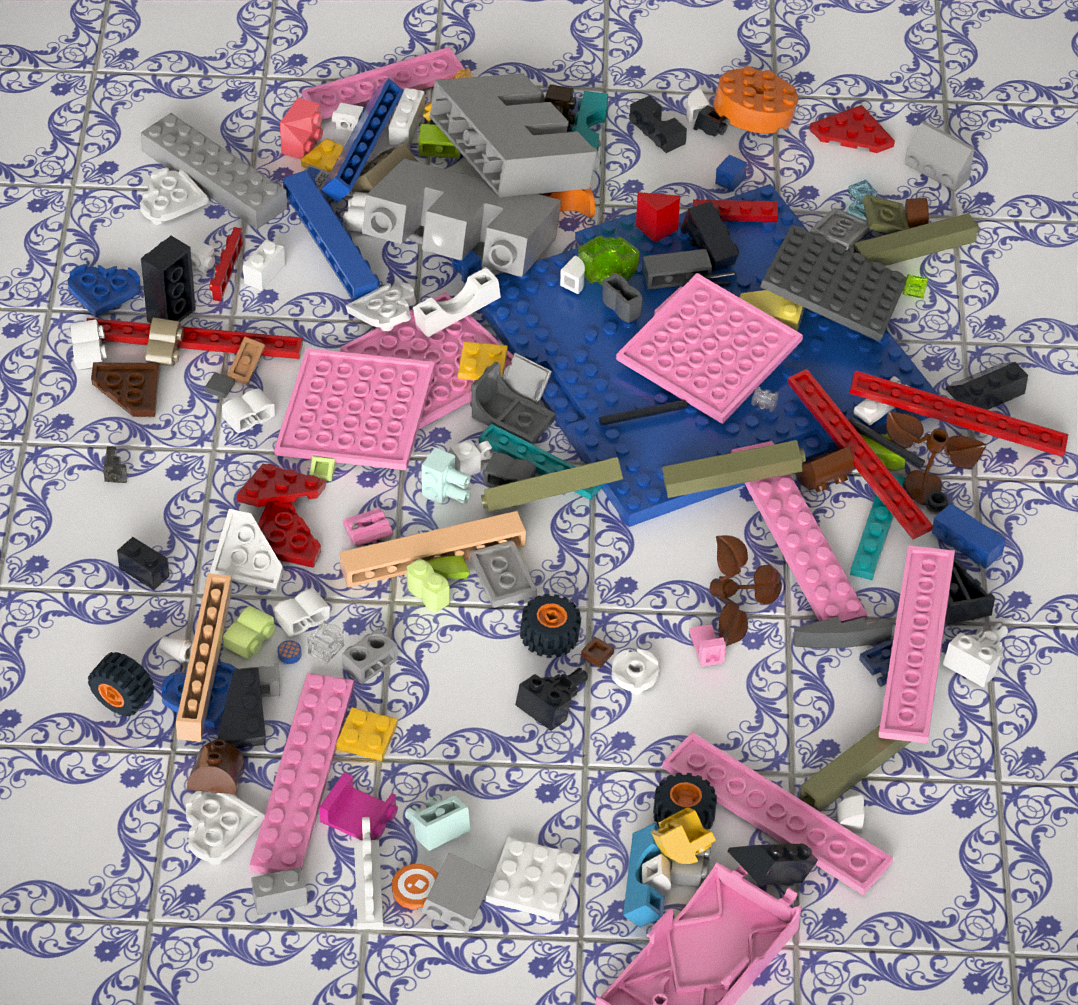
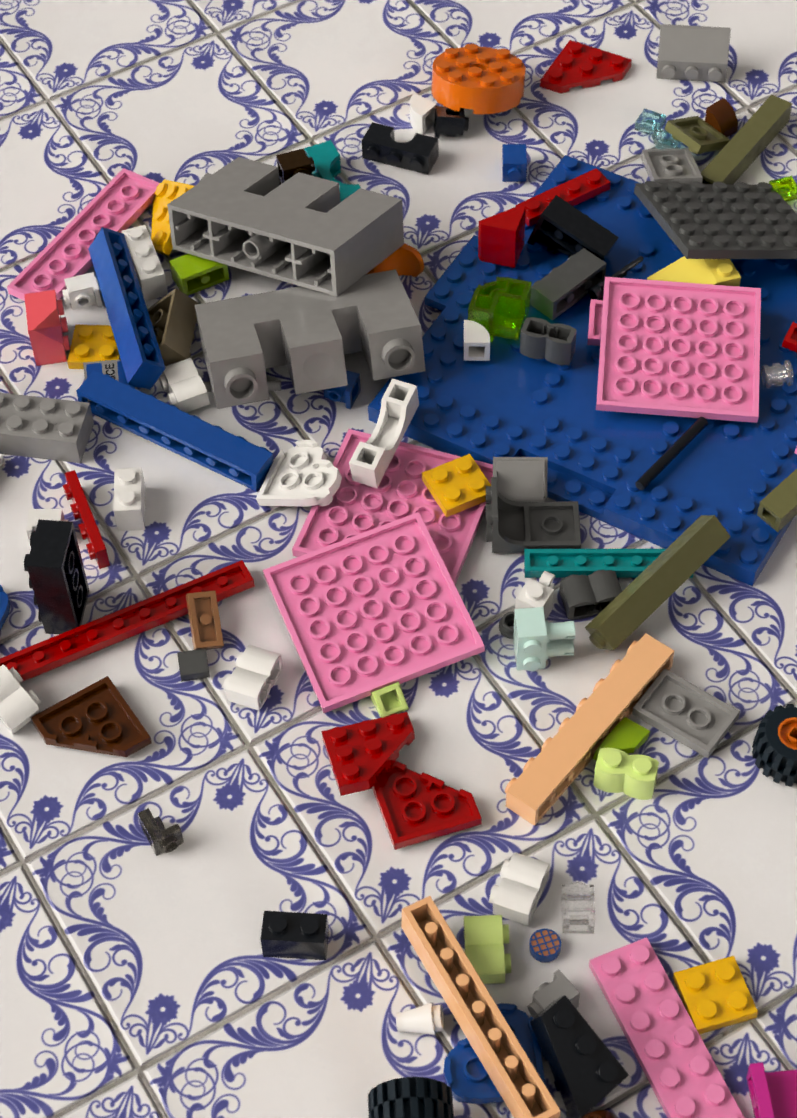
camera: 30 degrees left, 5 degrees up
dark tan brick [145,317,184,367] -> none
white plate [210,509,284,591] -> none
light grey brick [342,628,398,685] -> none
bright pink piece [343,508,393,547] -> none

